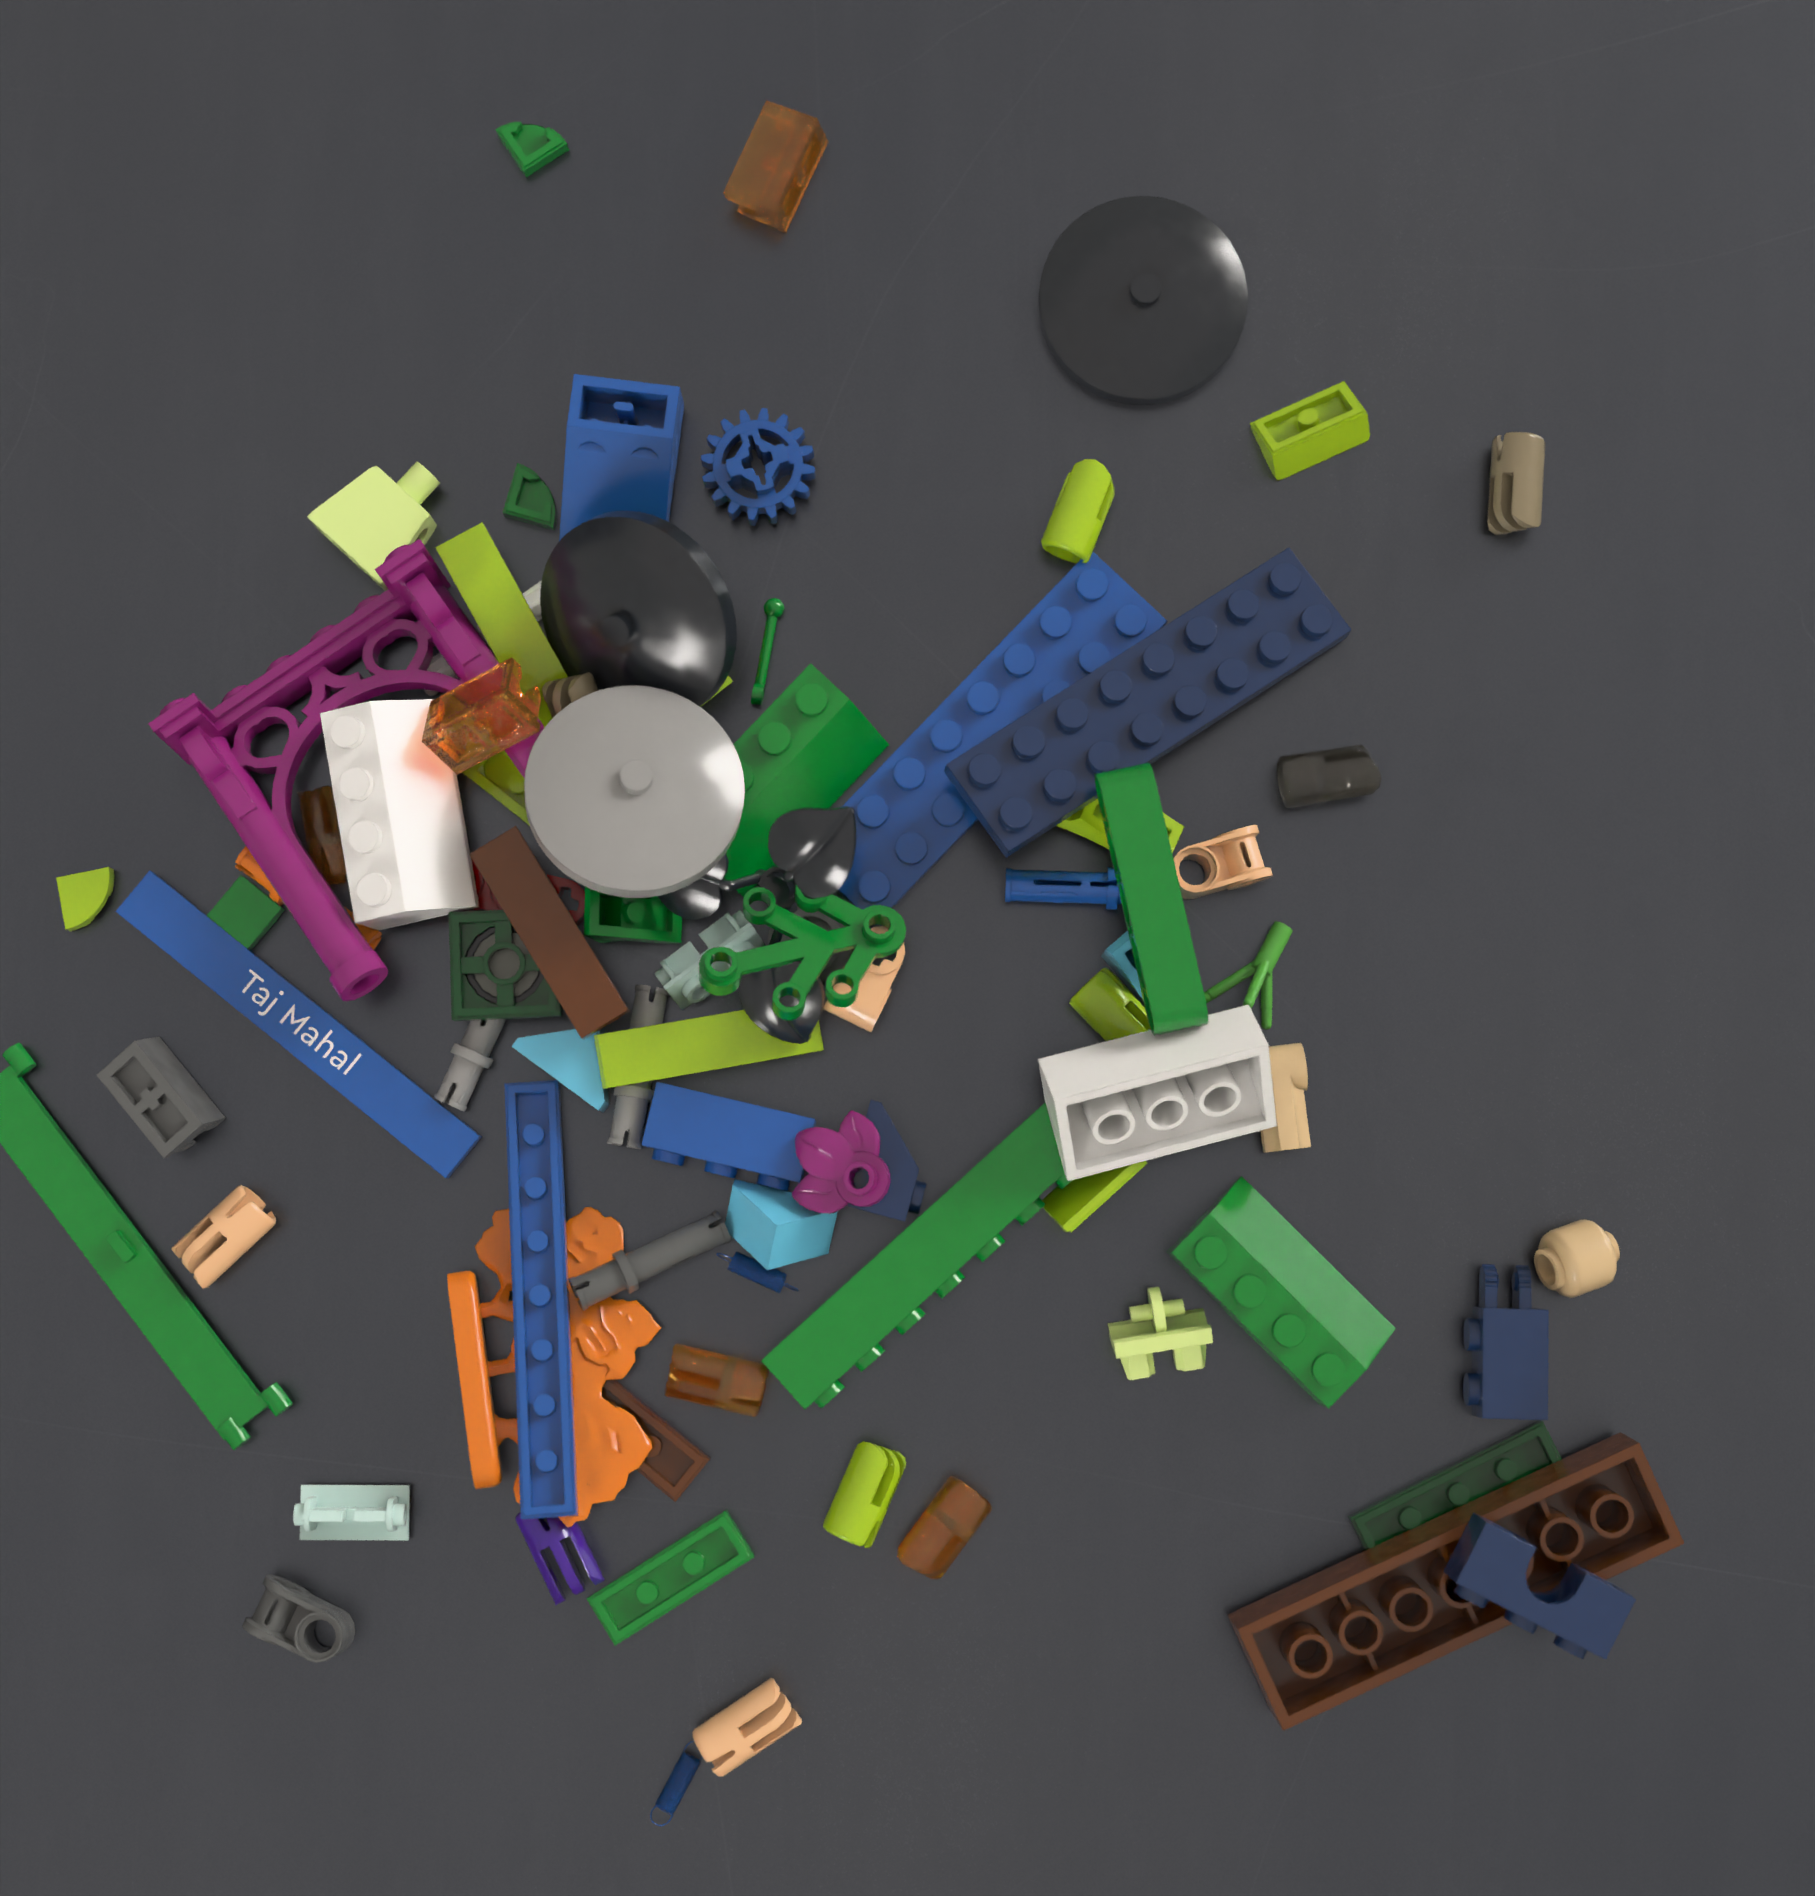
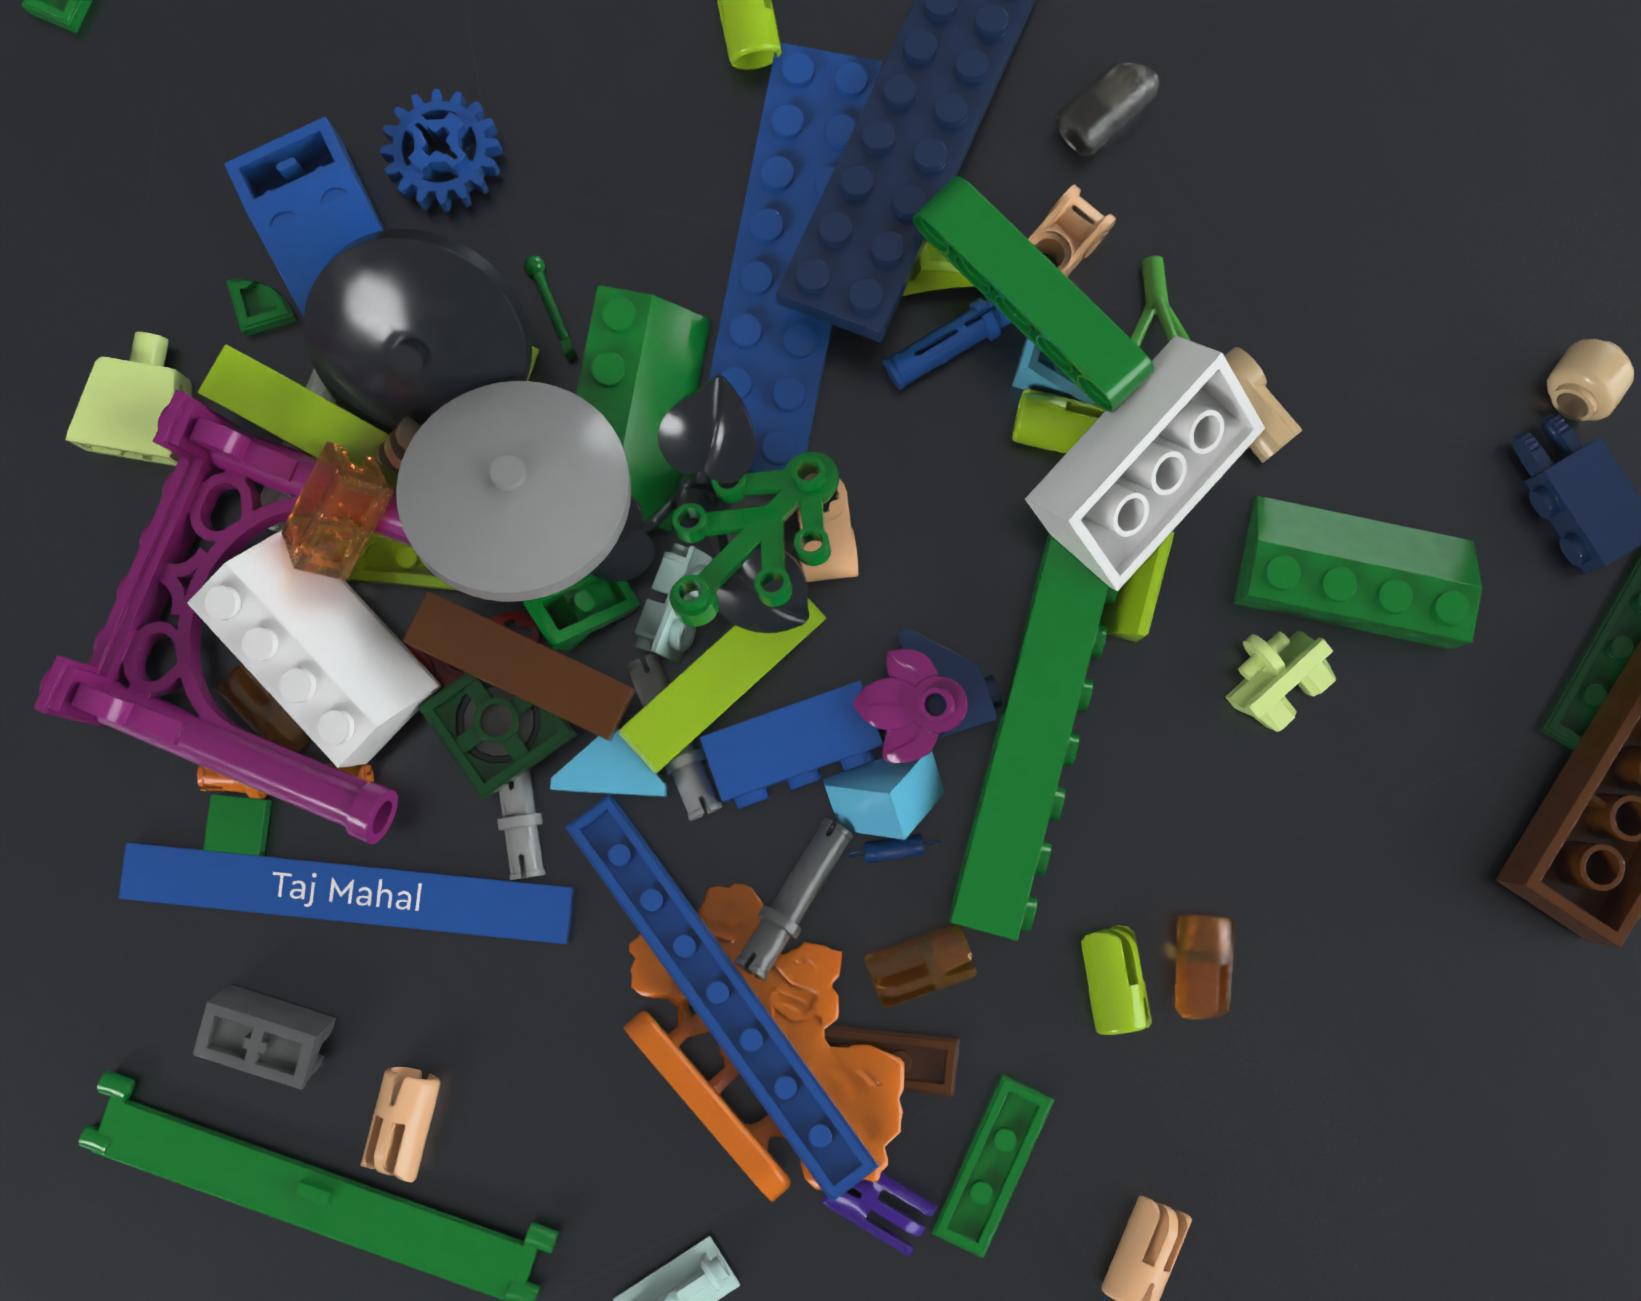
camera: 30 degrees left, 0 degrees up
lime tile [56,867,114,931] -> none

